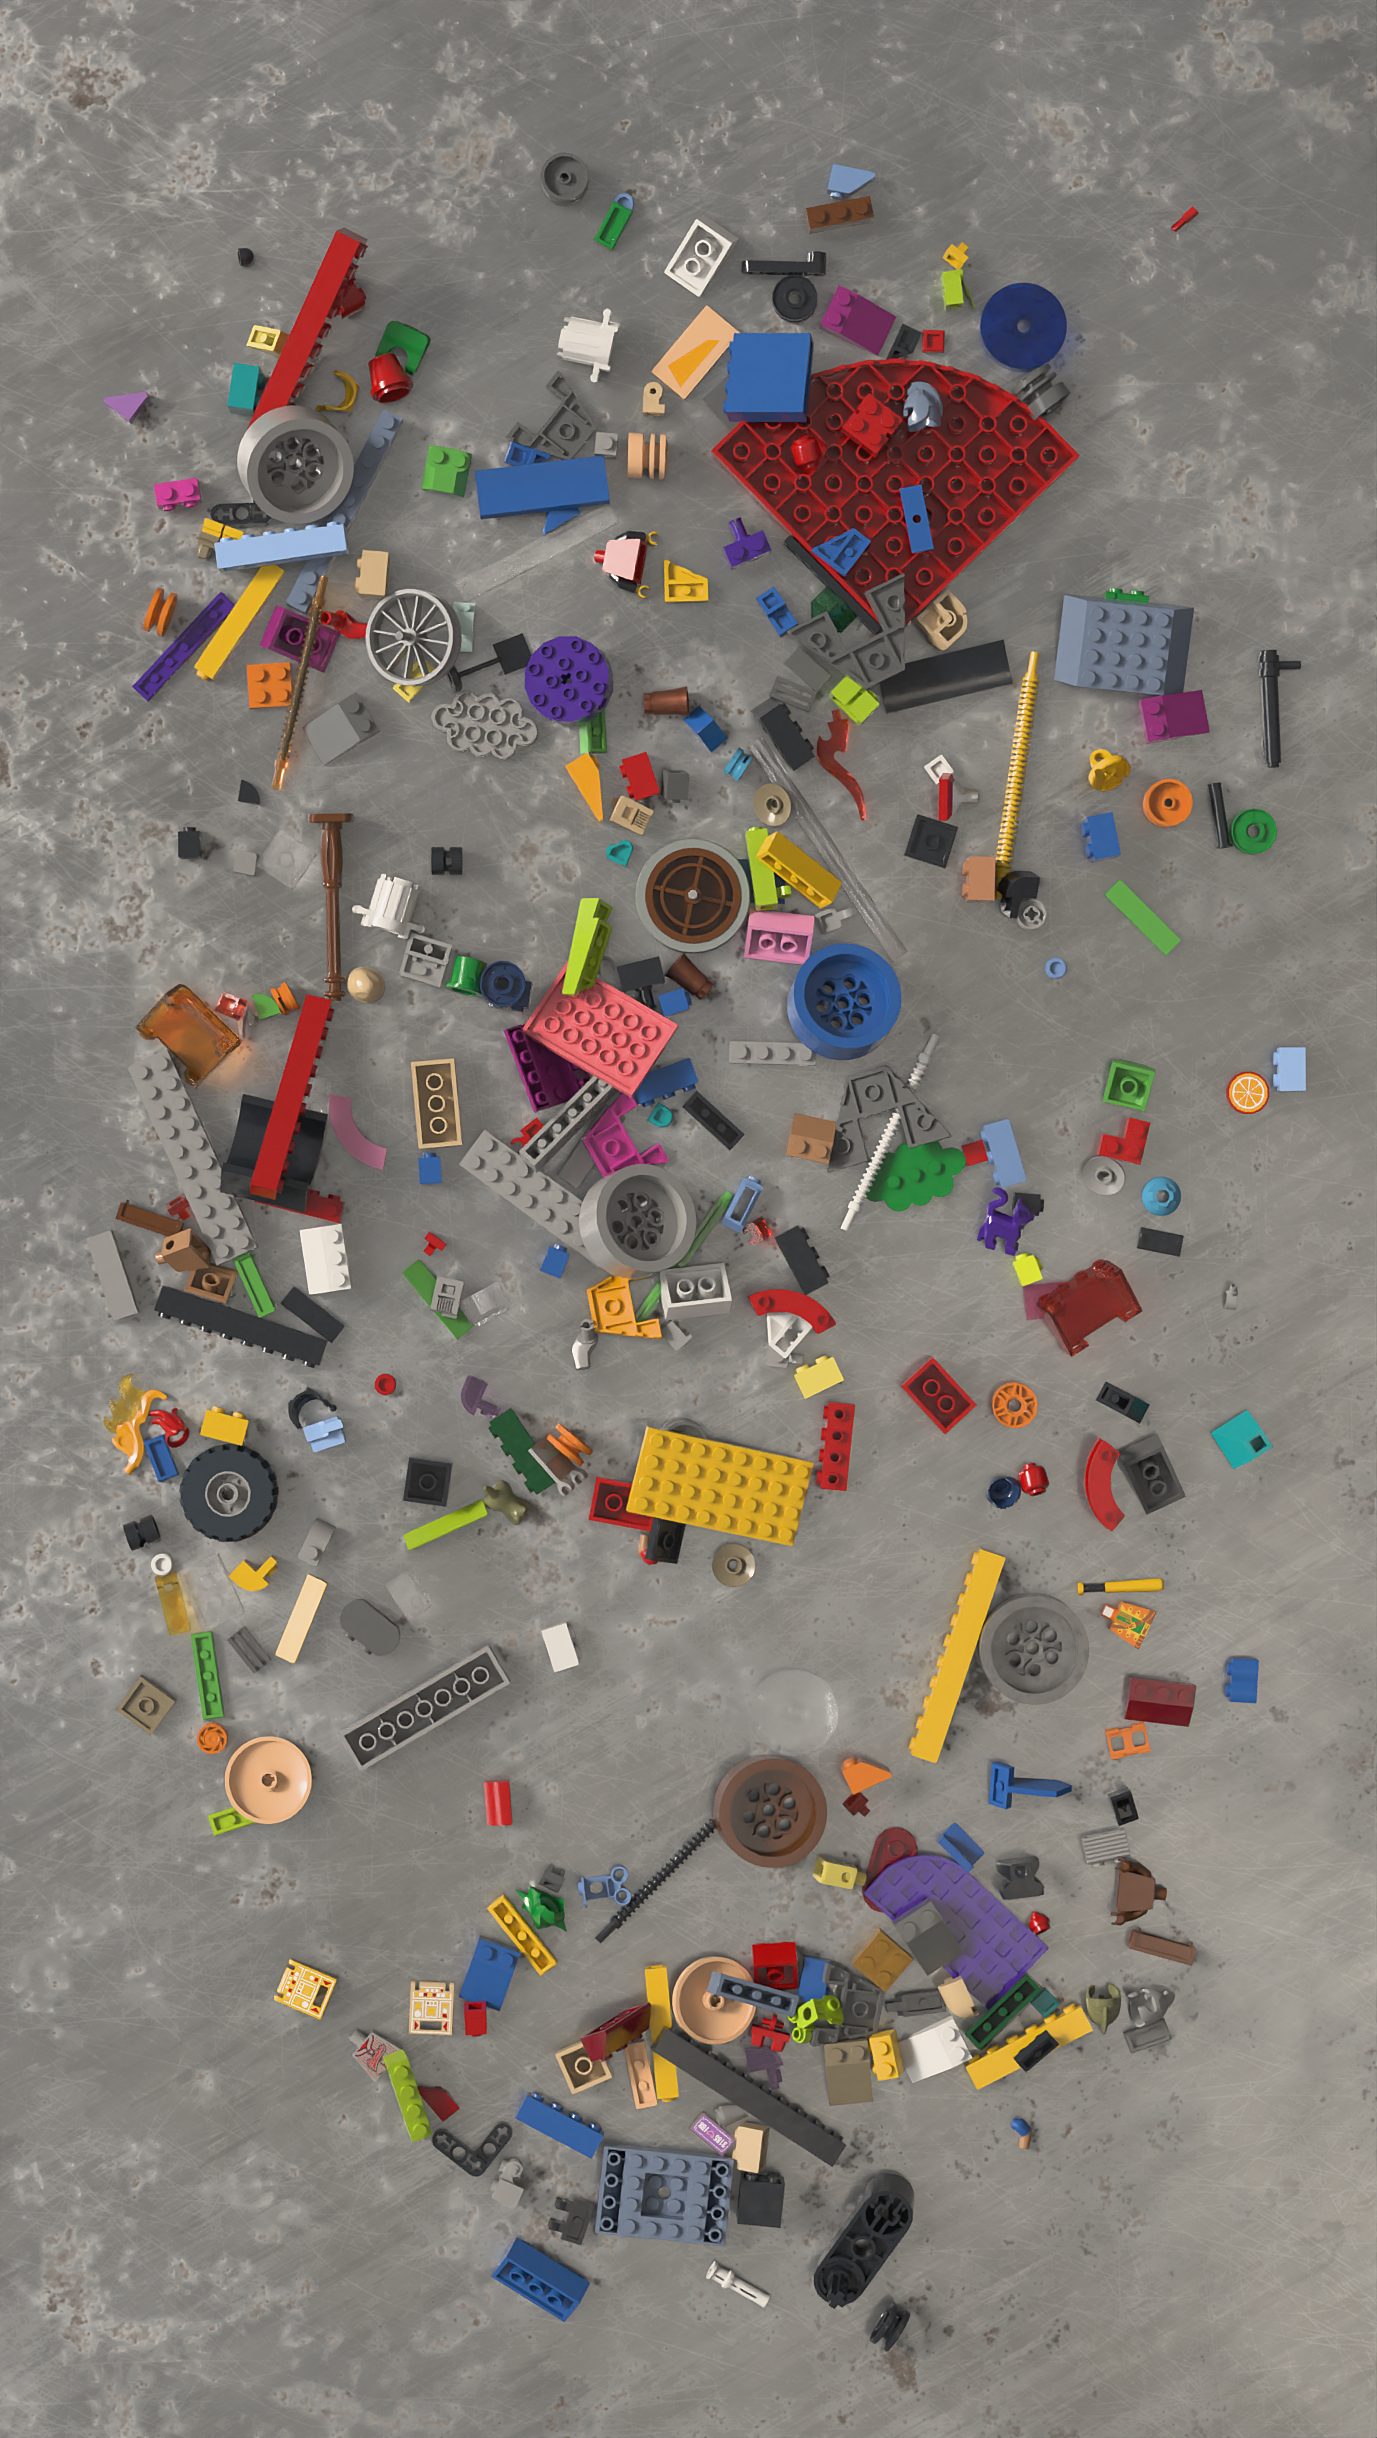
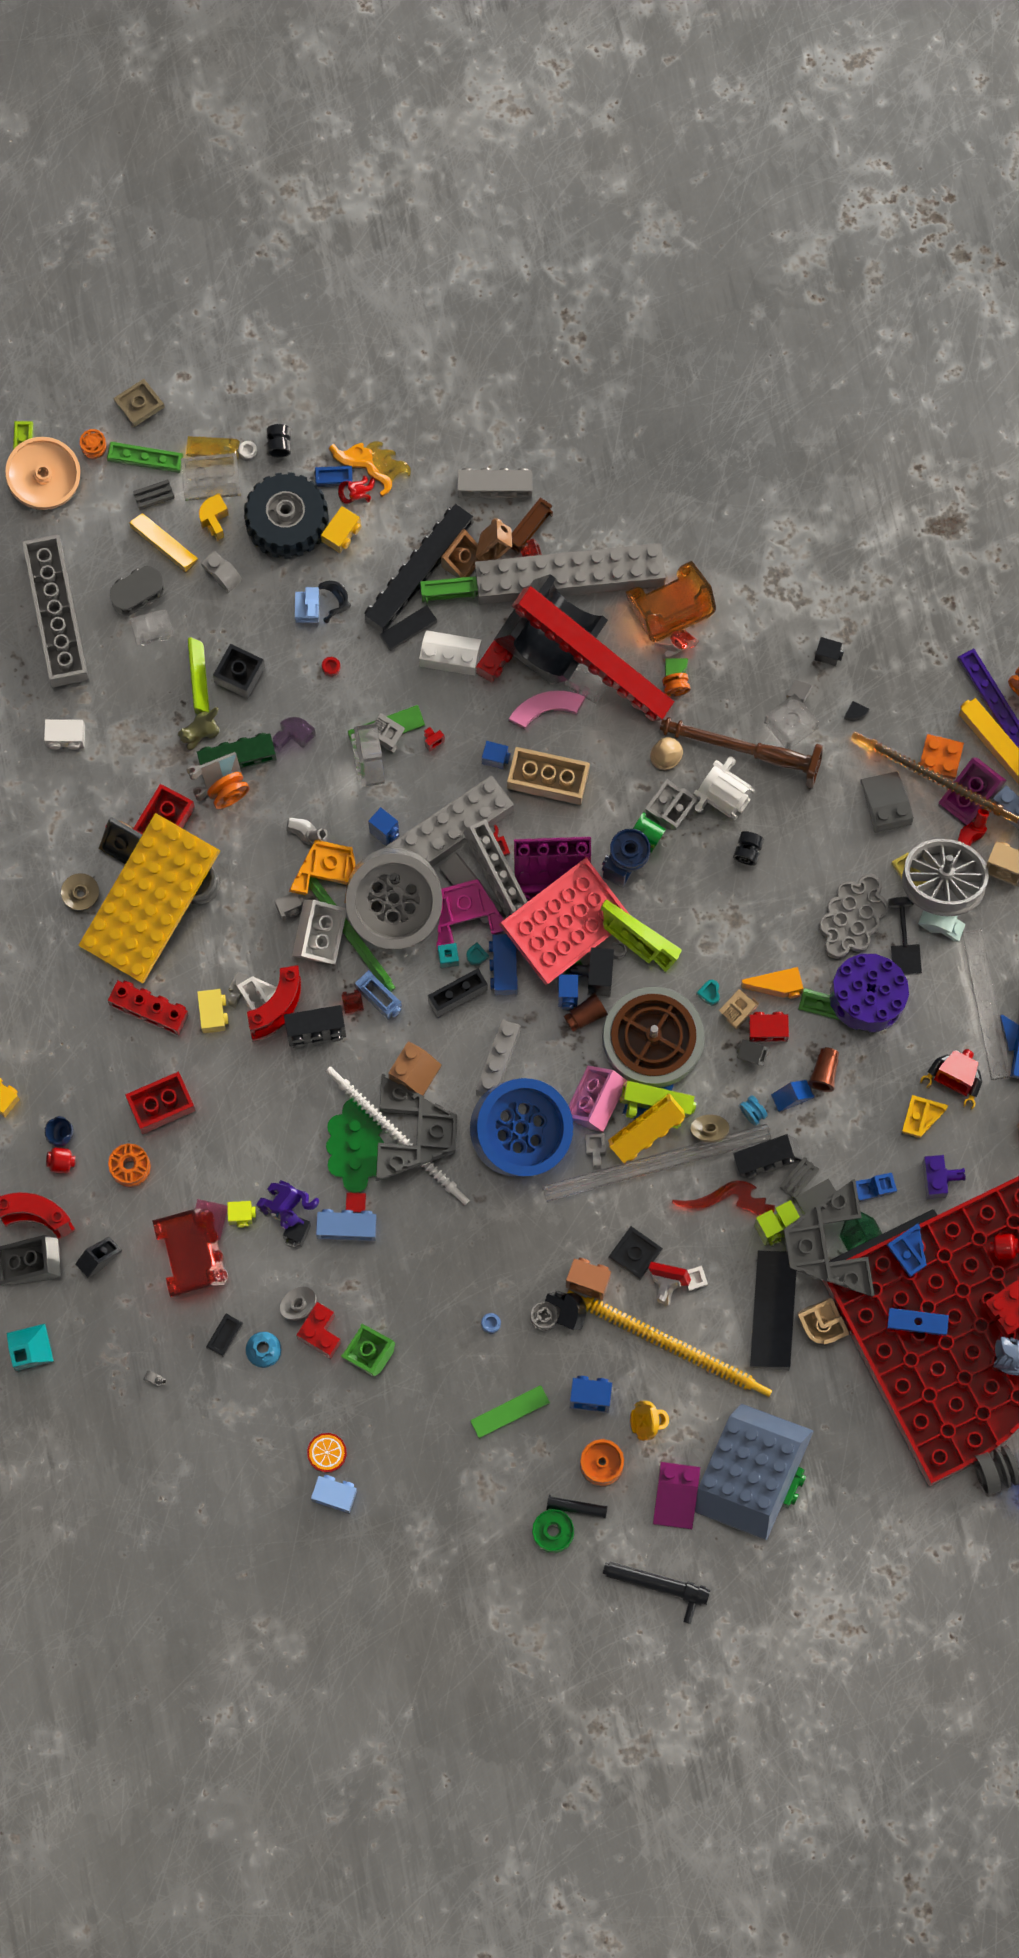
camera: 105 degrees right, 15 degrees down
none -> teal piece [438,943,459,969]

